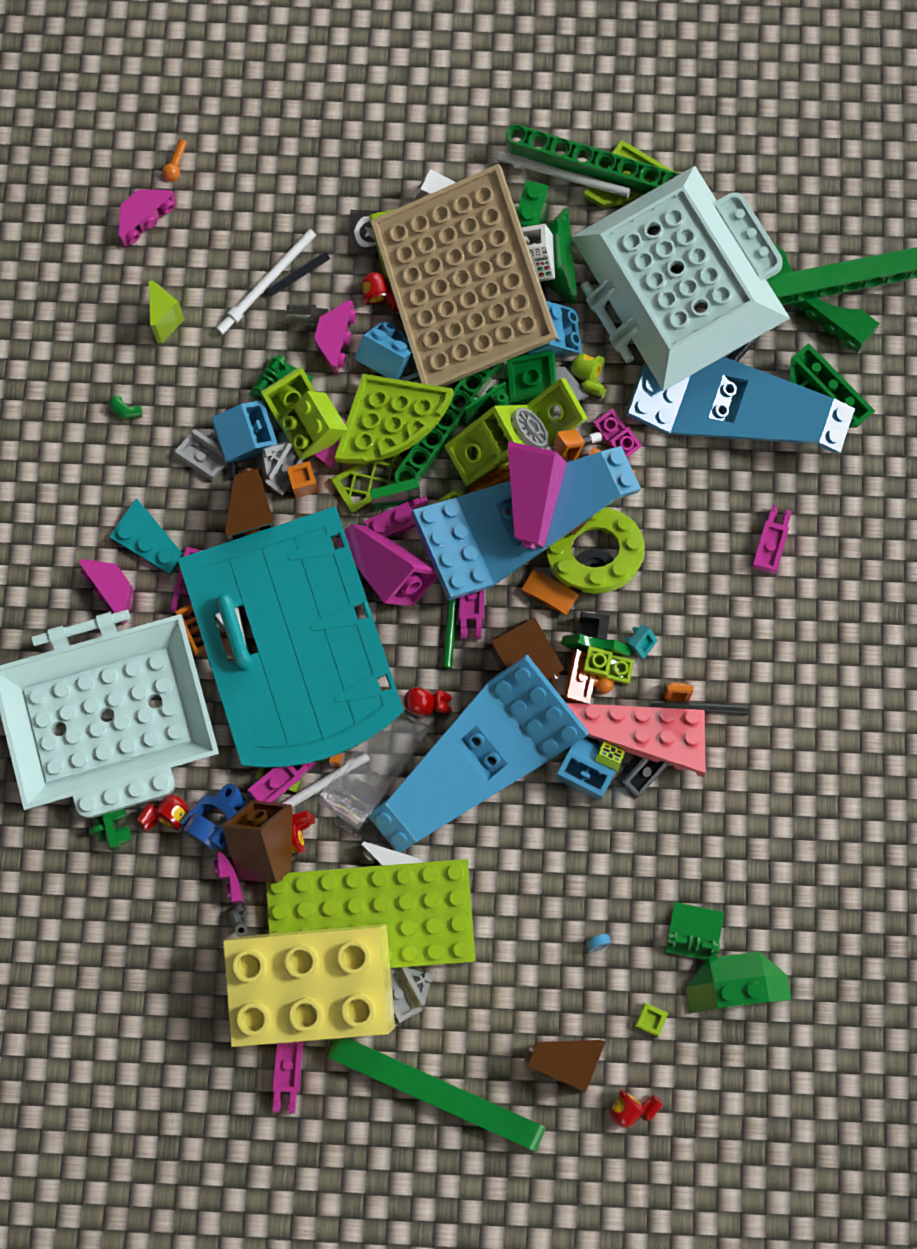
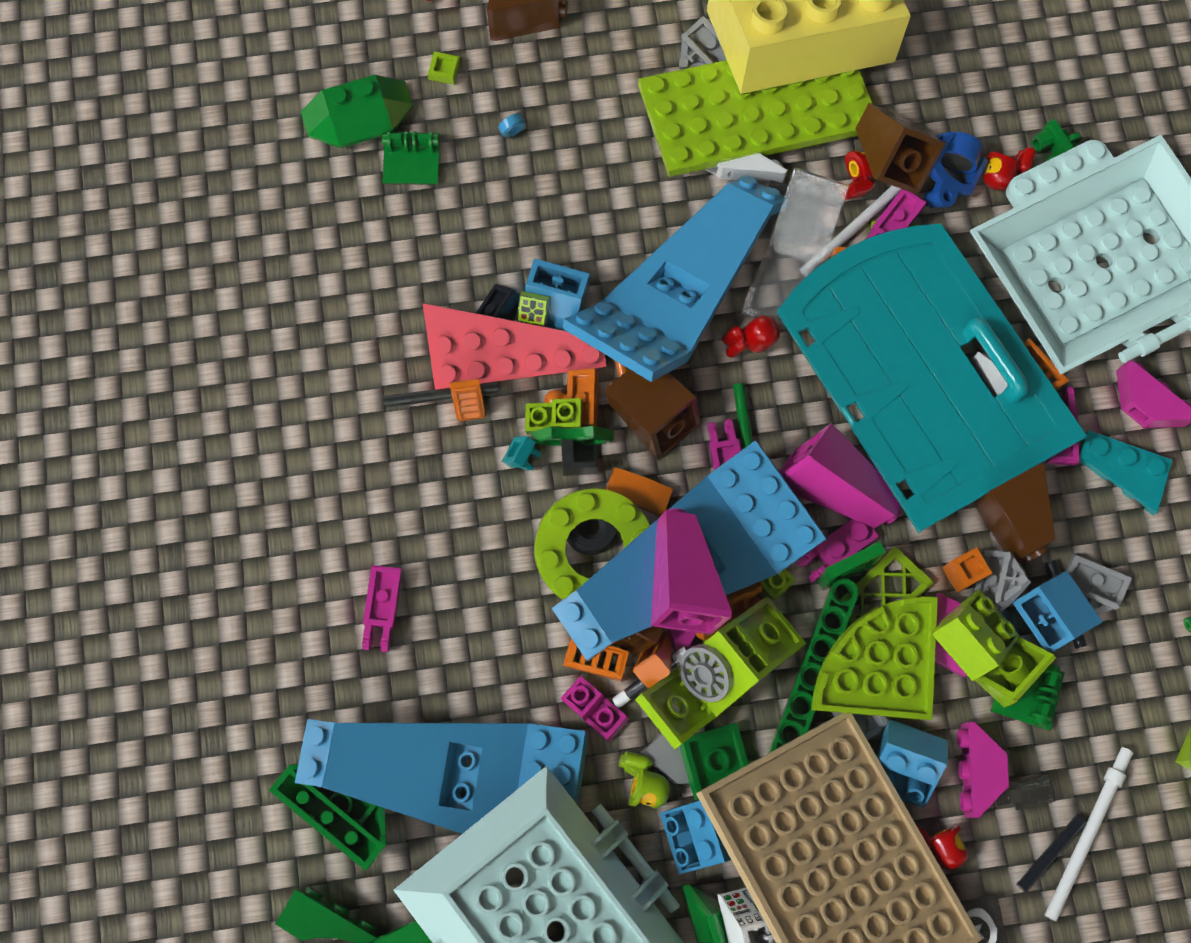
camera: 165 degrees right, 0 degrees up
dark pink slope [214,852,245,905] -> none
dark grey arm [228,905,247,937] -> none
green hinge [465,382,509,426] -> none

